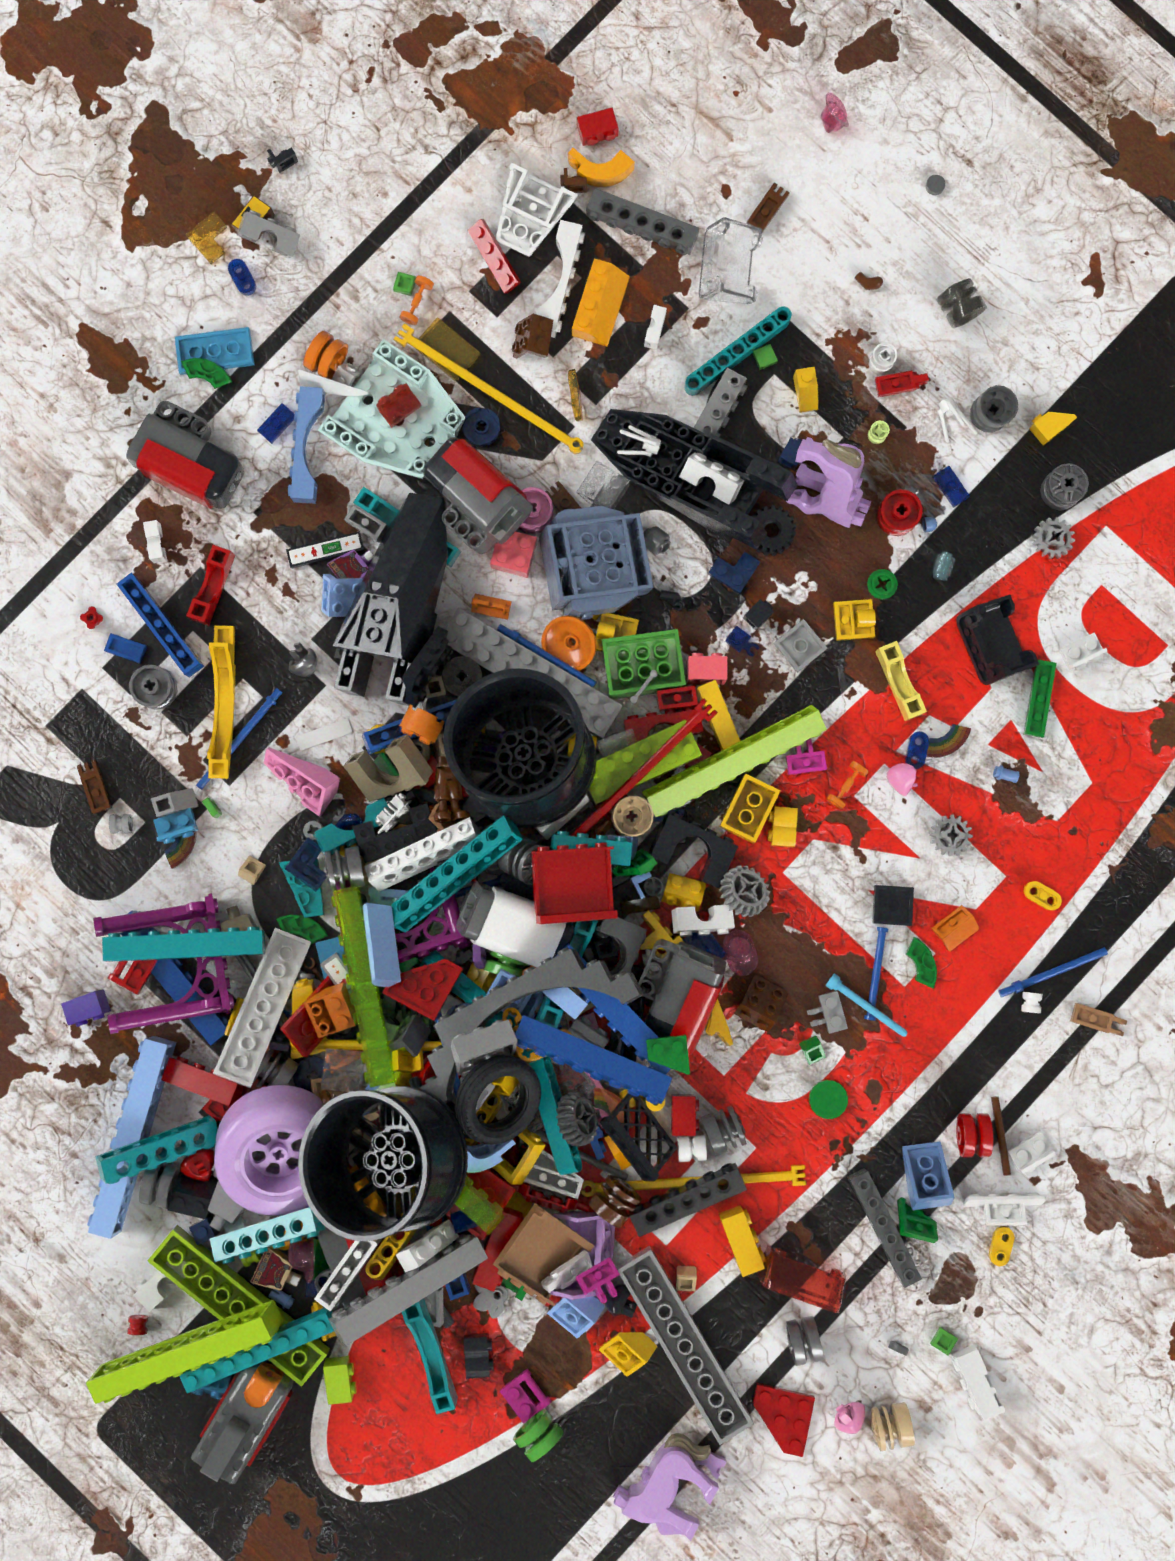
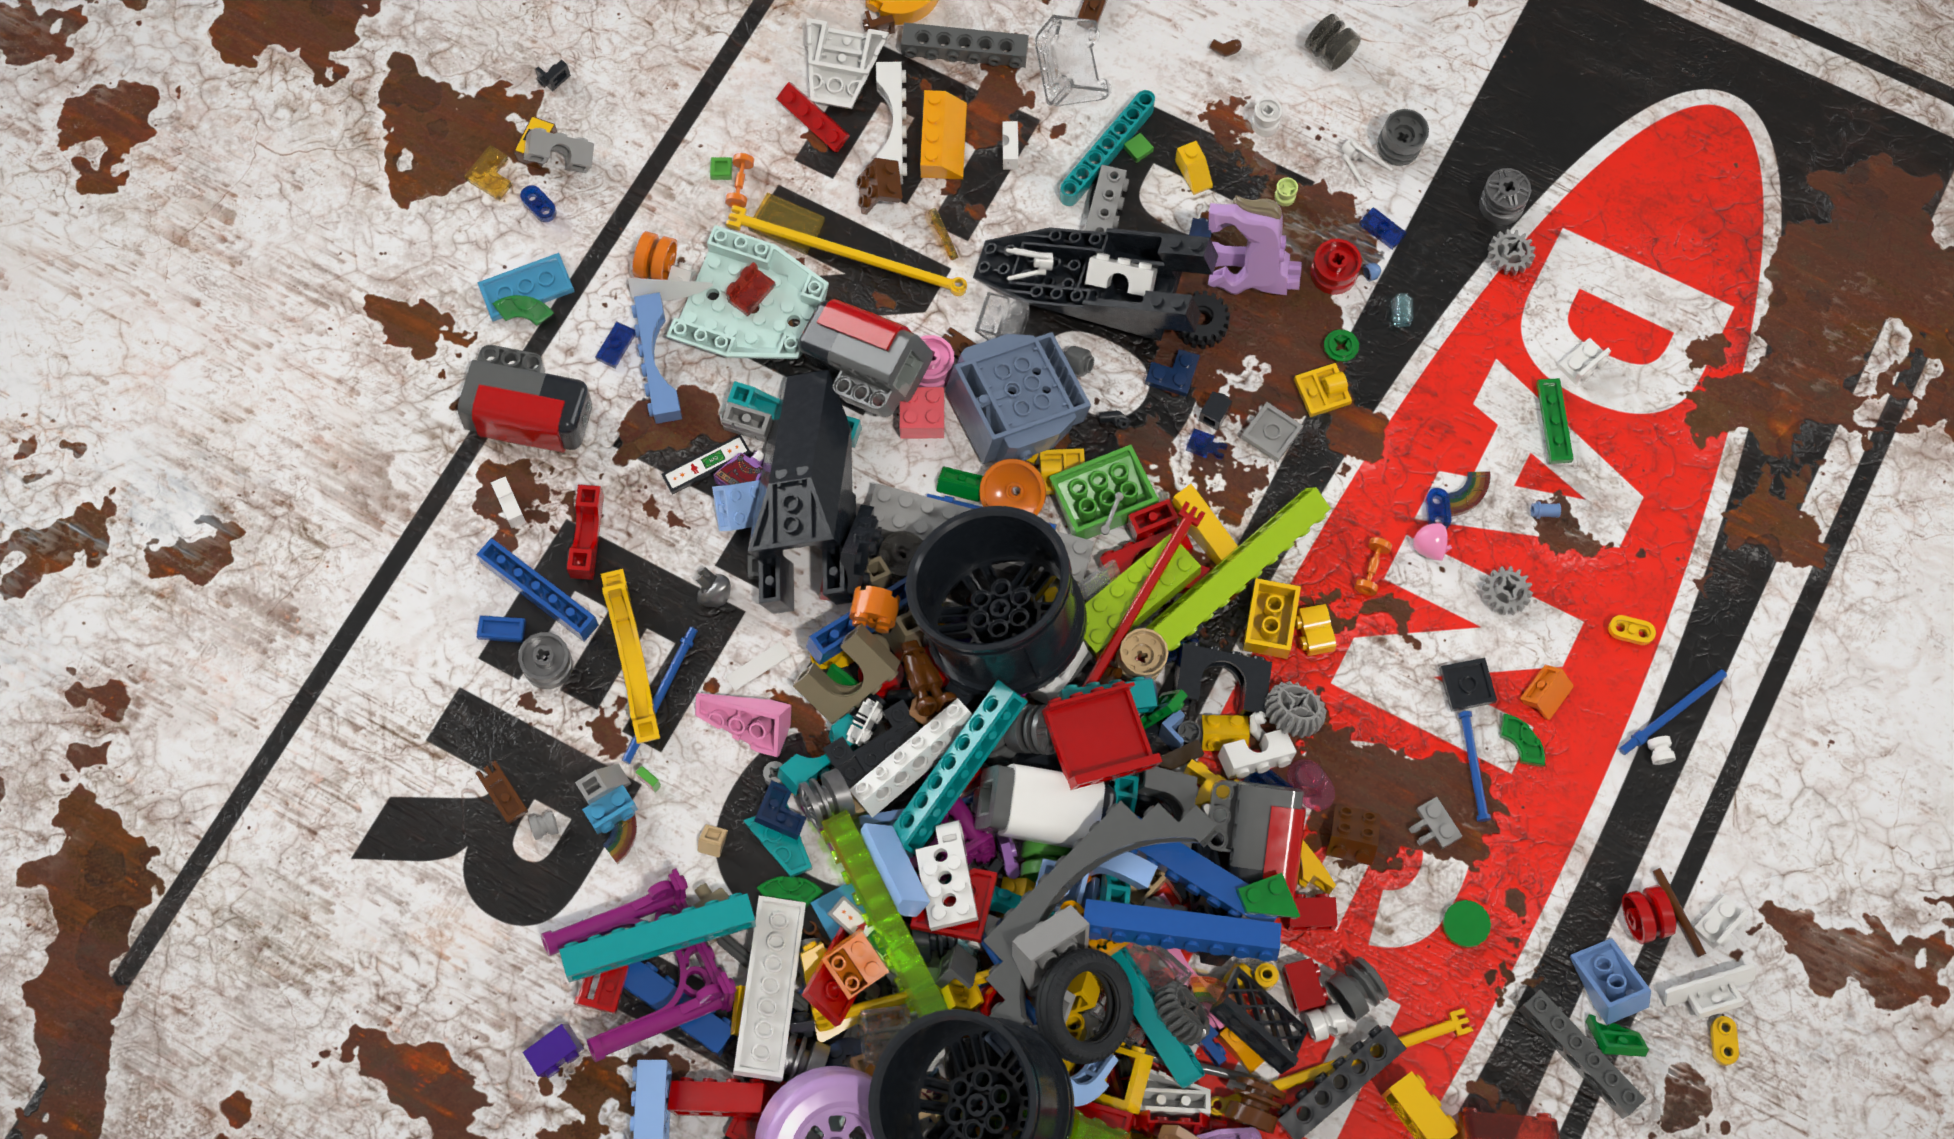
camera: 15 degrees left, 15 degrees down
red plate [80,606,103,629] -> none
clear blue arm [335,813,362,830] -> none
dark blue plate [463,408,500,447] -> none
orange hinge [471,594,512,620] -> none
coral brick [686,653,727,685] -> none
dark pink hinge [786,738,827,775] -> none
green slope [799,1036,826,1065] -> none
medium azure piece [825,973,908,1037] -> none
red hinge [874,370,929,397] -> none
light yellow arch [875,641,927,721] -> none
black windscreen [956,594,1040,685] -> none
yellow slope [1029,412,1077,446] -> none
medium nougat hinge [1070,1003,1127,1036] -> none
none -> white hinge [915,820,979,931]
none -> green slope [936,466,983,502]
none -> white arm [1249,711,1266,741]
none -> red brick [1286,894,1338,931]

